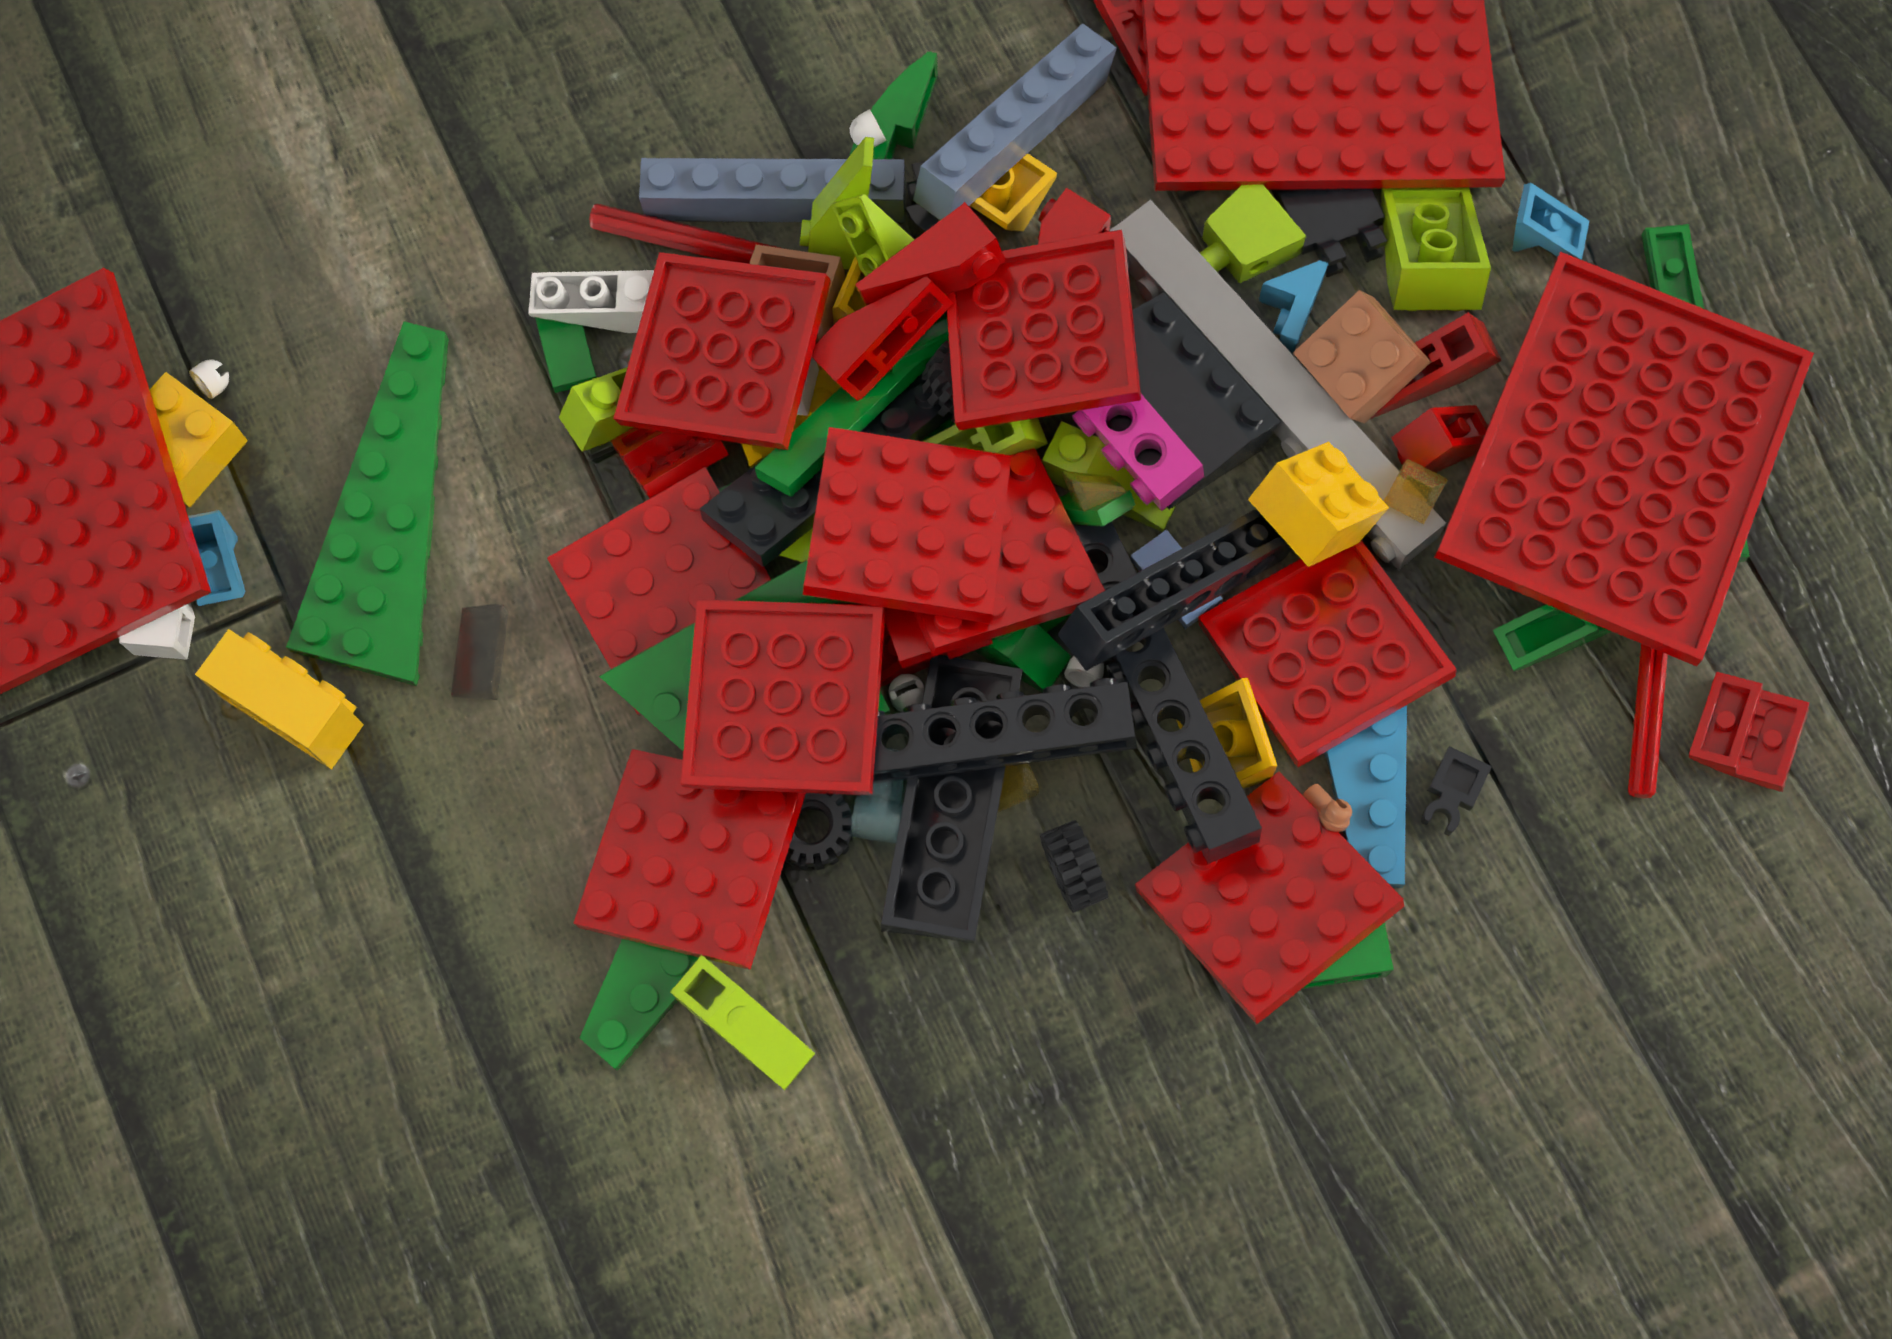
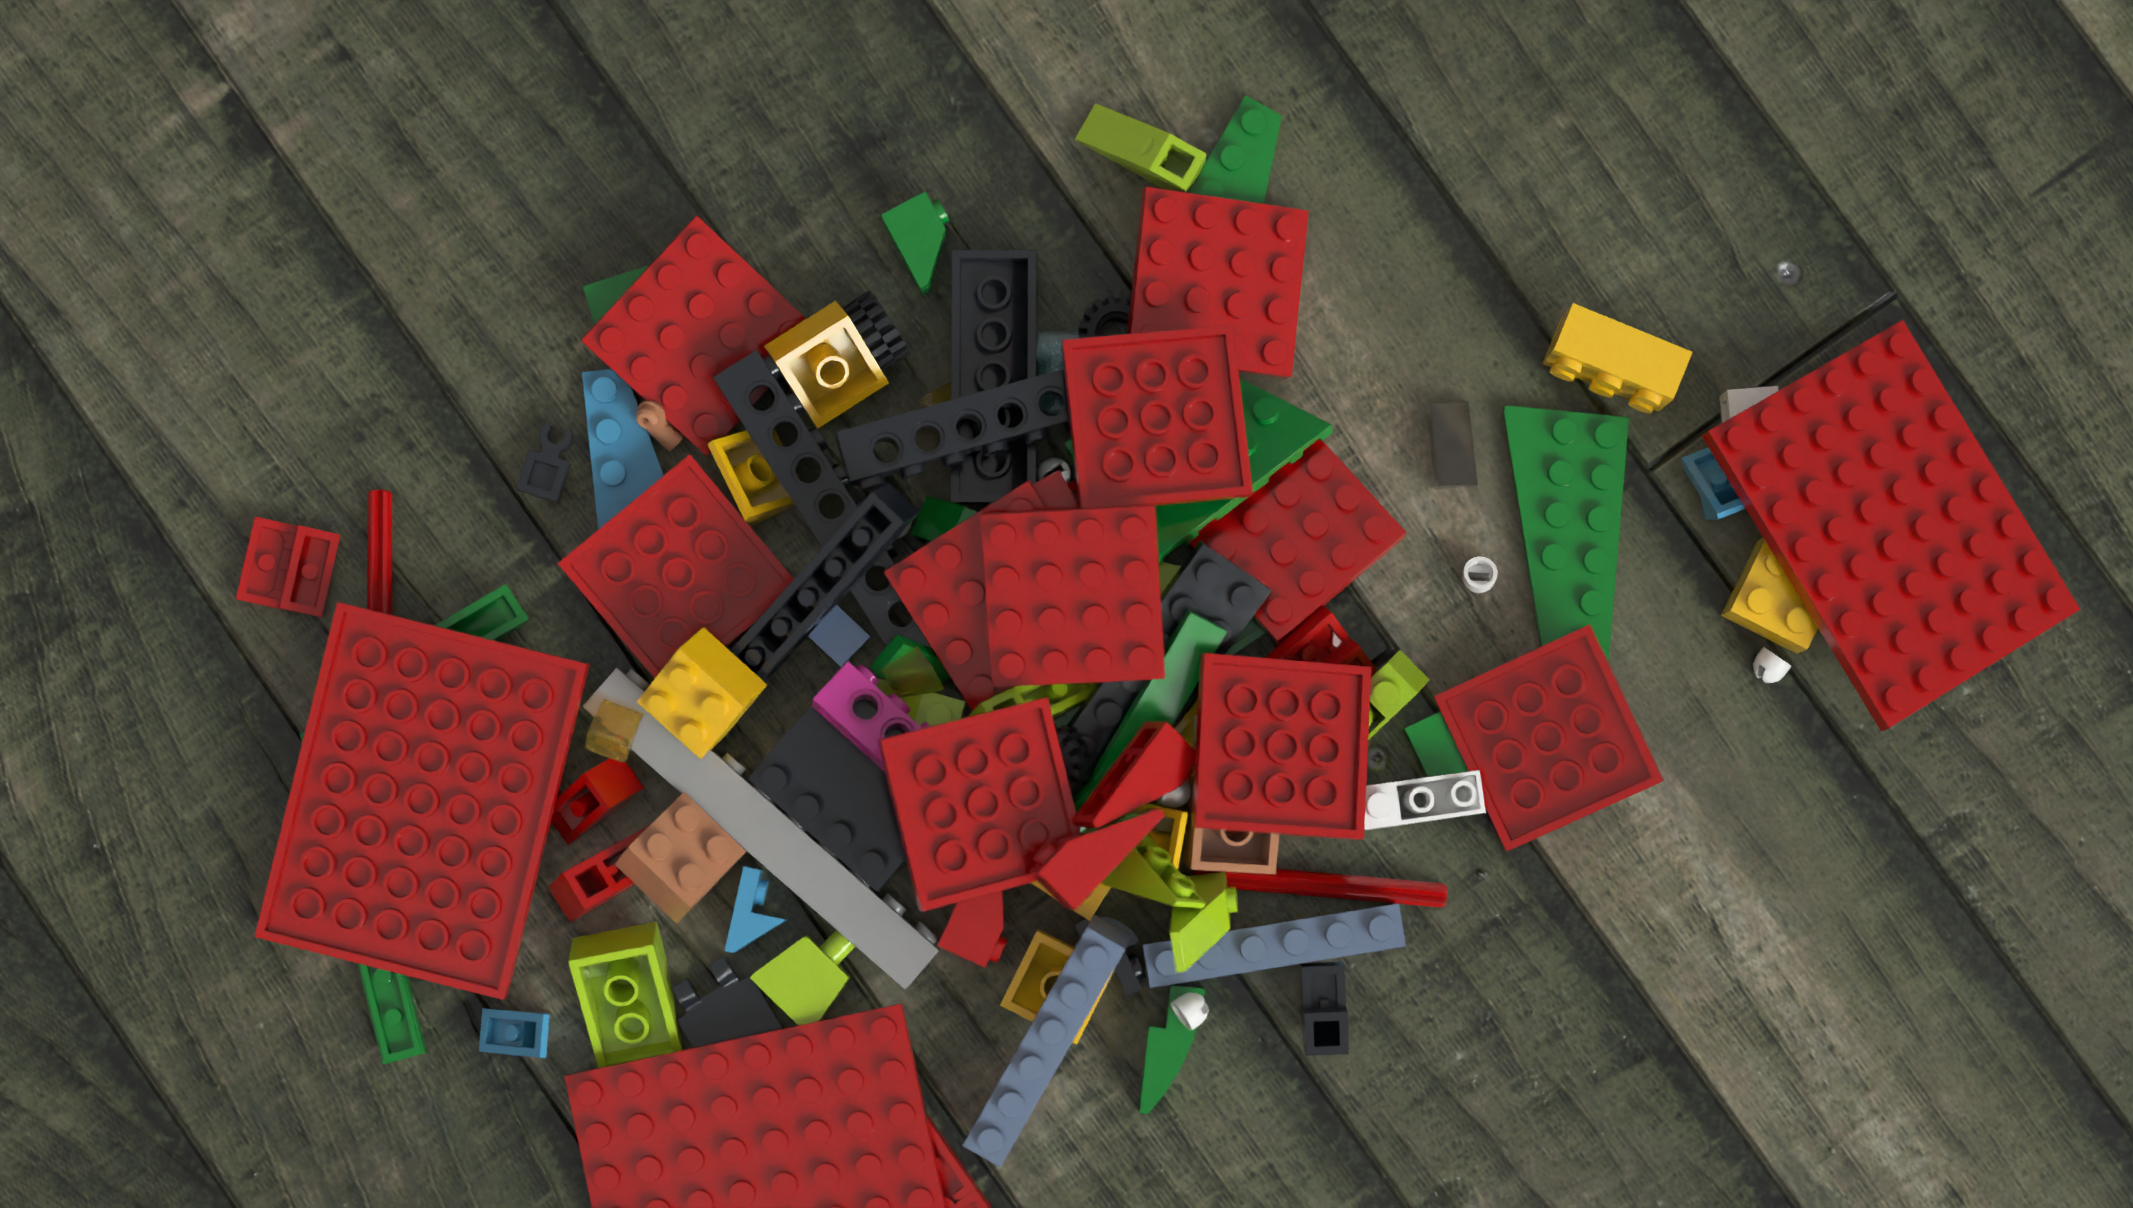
camera: 165 degrees right, 10 degrees up
none -> yellow brick [764,300,889,429]
none -> green slope [881,191,949,296]
none -> black brick [1300,962,1349,1056]
none -> red plate [1434,624,1664,852]
none -> white hinge [1462,556,1498,594]

